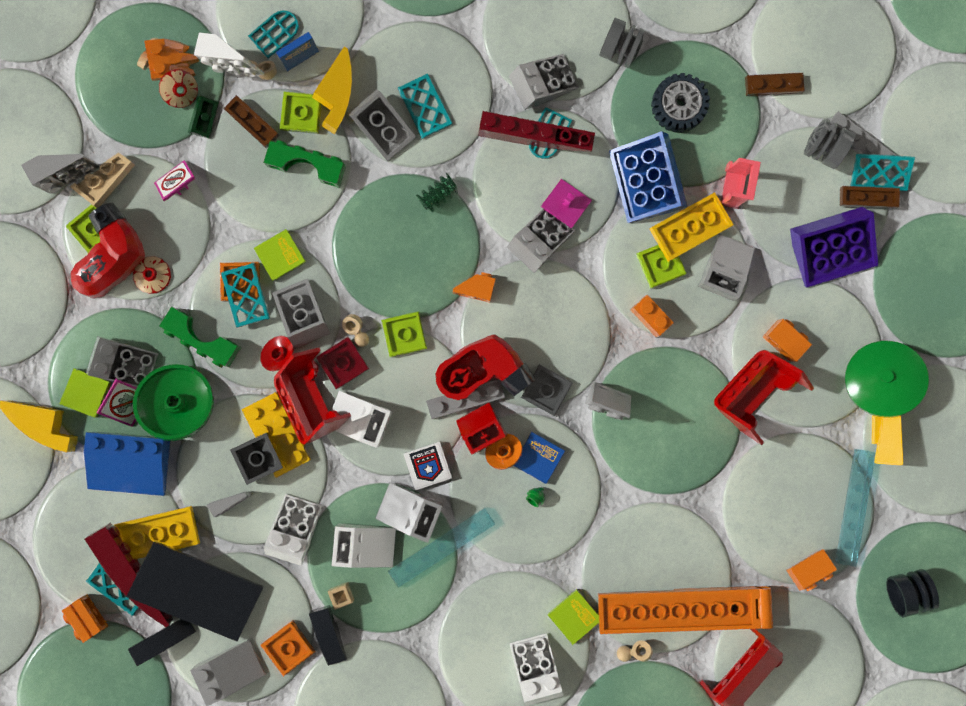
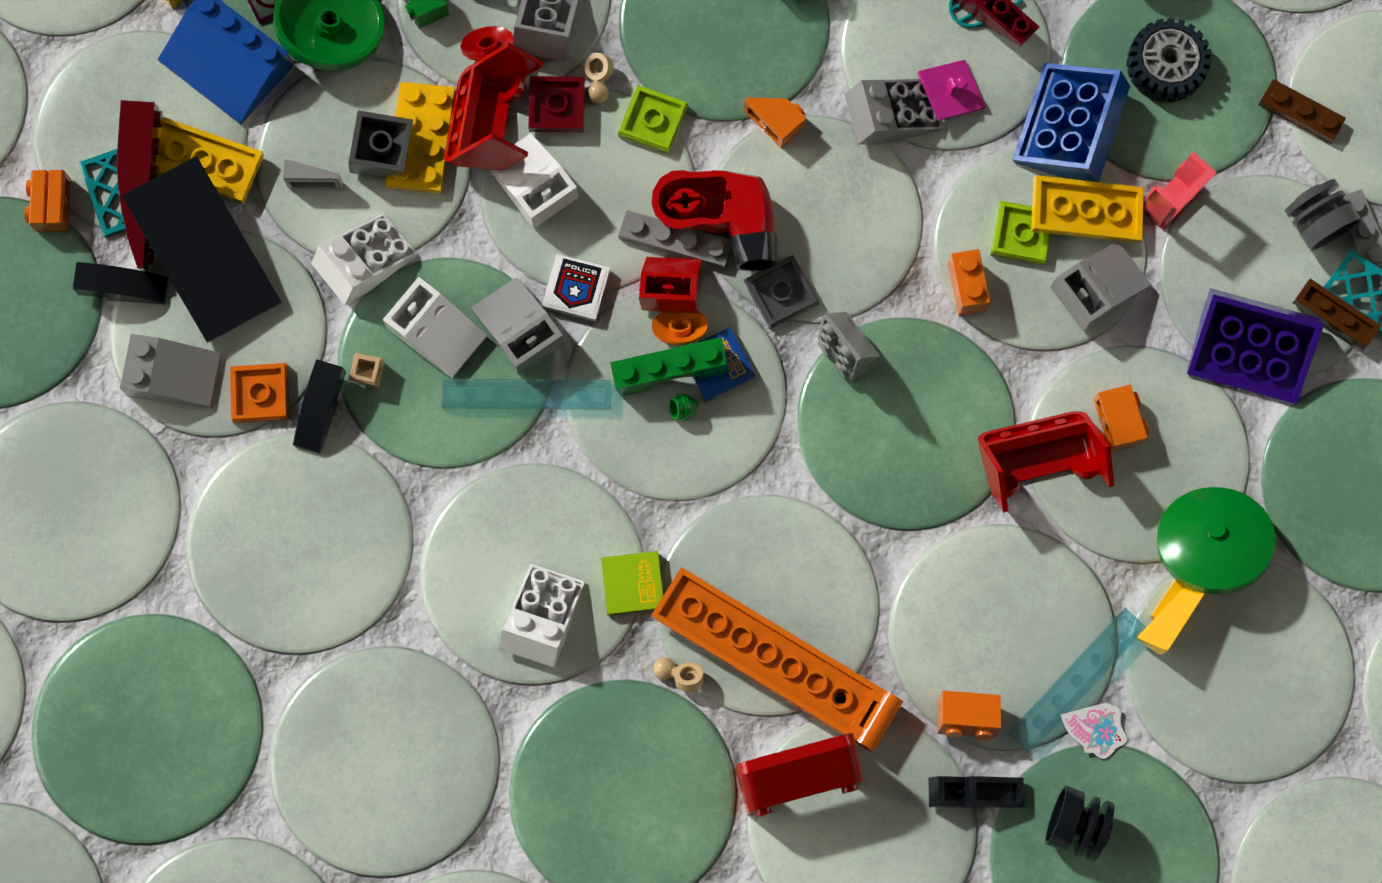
camera: 35 degrees right, 10 degrees down
none -> green arch [610,337,730,397]
none -> black slope [928,776,1024,808]
none -> sticker [1060,703,1128,759]

